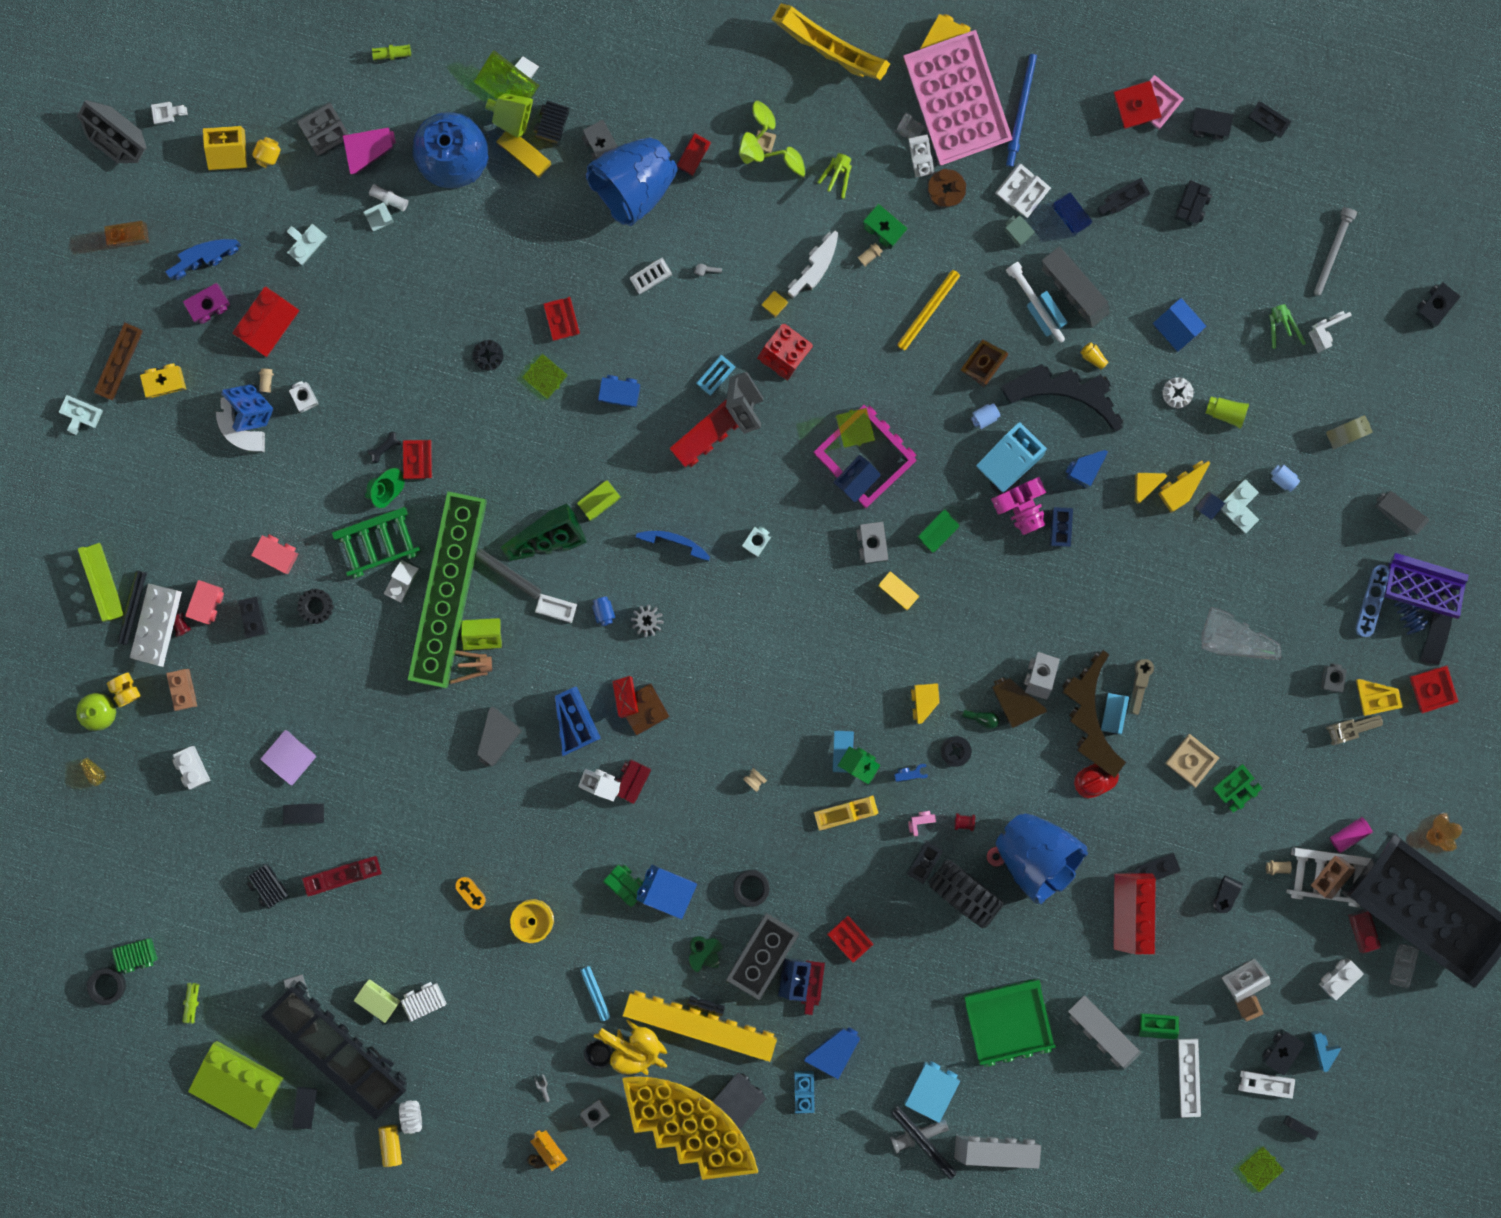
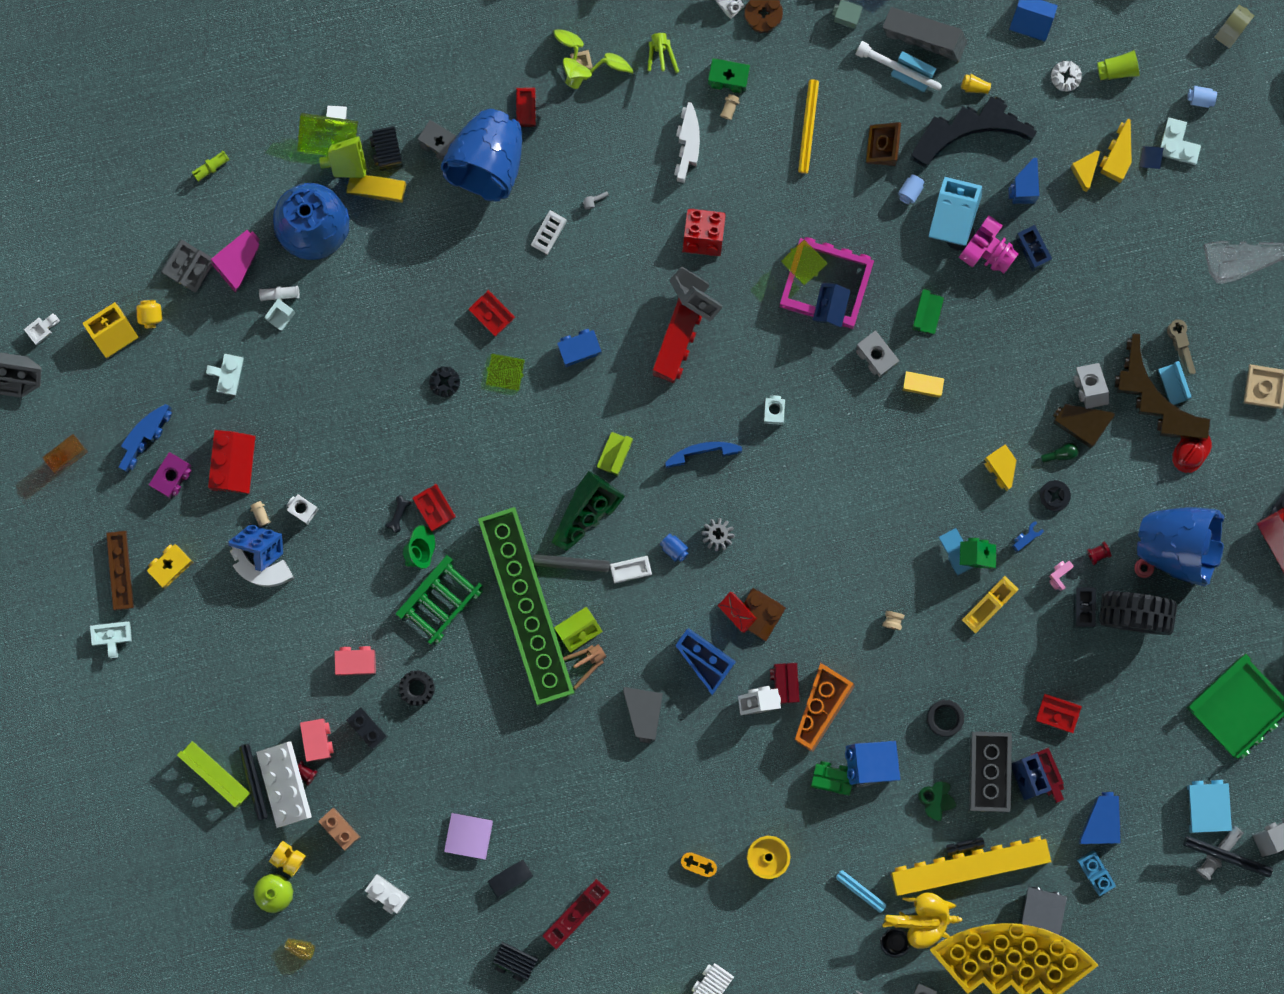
camera: 25 degrees left, 5 degrees down
white slope [384,560,419,603] -> none
medium azure tile [696,355,736,396] -> none
yellow slope [762,291,788,318] -> none
none -> orange wedge [795,663,855,752]

